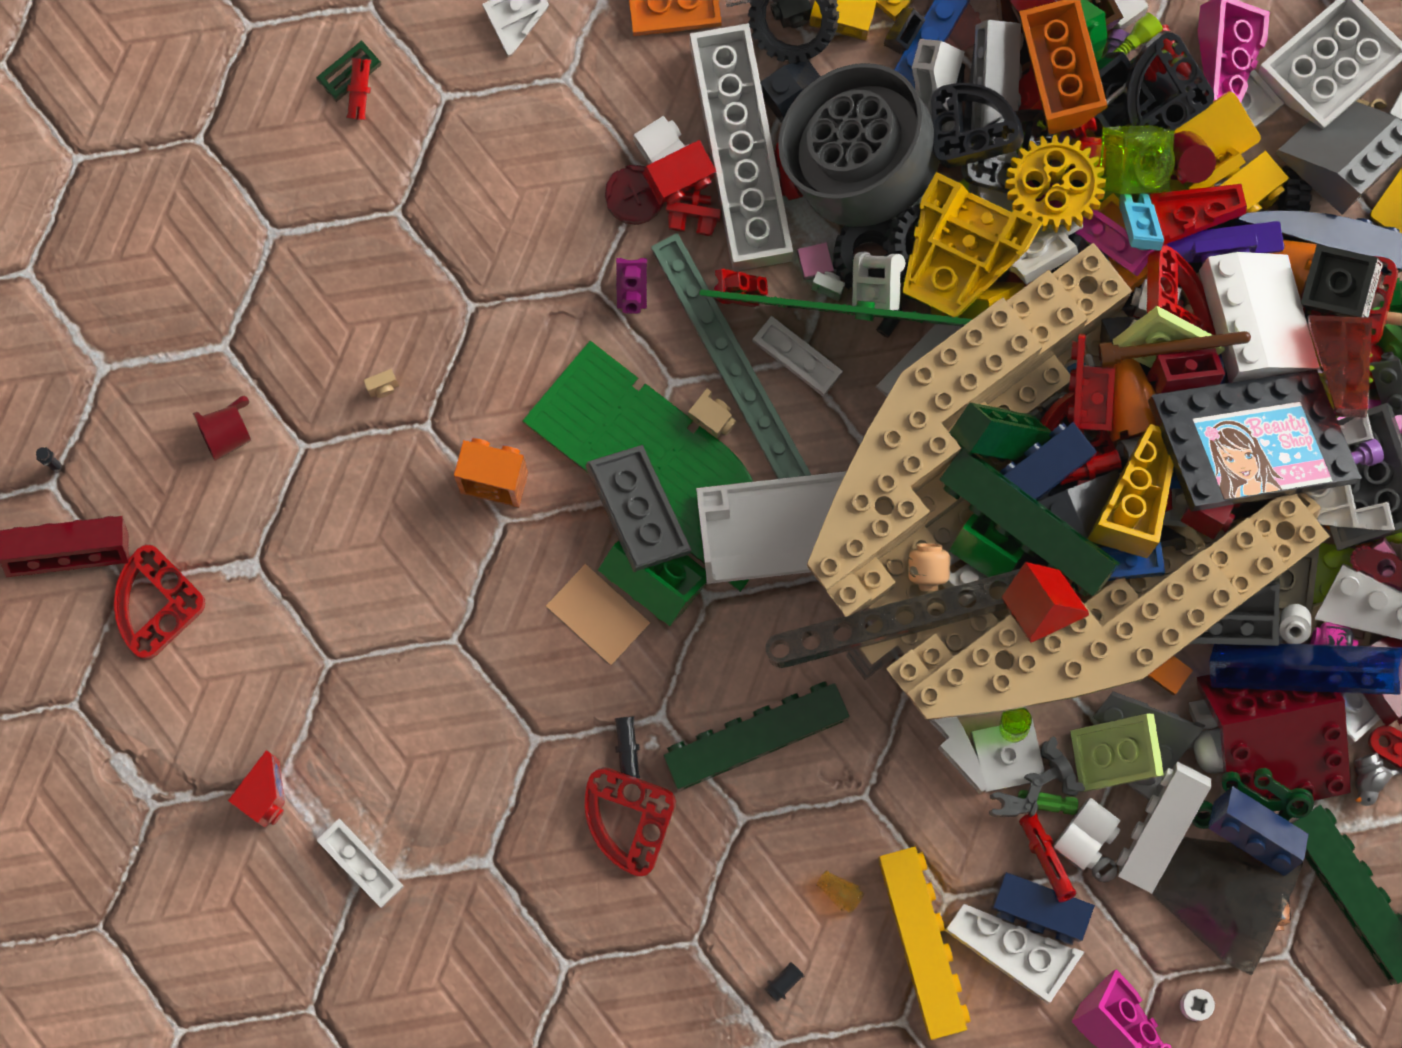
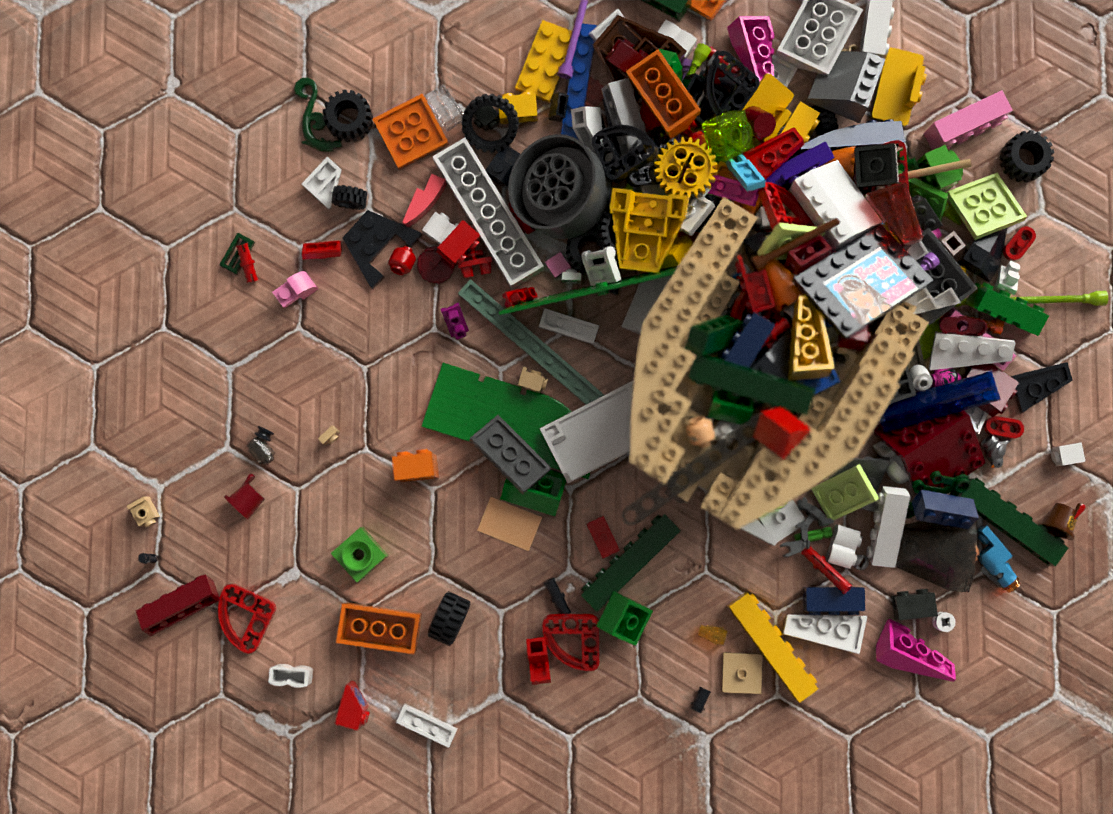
camera: 20 degrees left, 5 degrees up
none -> tan brick [127,497,160,528]
none -> clear smoke brick [247,436,275,465]
none -> black bush [254,426,274,442]
none -> white brick [268,664,313,688]
none -> bright pink brick [273,271,318,308]
none -> red plate [302,240,342,260]
none -> black tyre [331,185,368,210]
none -> bright green piece [331,527,389,583]
none -> orange brick [336,602,422,654]
none -> black wing [342,210,422,289]
none -> red head [388,246,416,276]
none -> coral slope [402,174,447,227]
none -> black tyre [428,591,470,646]
none -> red brick [526,637,551,685]
none -> red plate [586,516,620,559]
none -> green brick [597,591,653,646]
none -> tan plate [721,652,763,694]
none -> pearl dark grey brick [891,589,938,621]
none -> dark azure plate [976,526,1021,593]

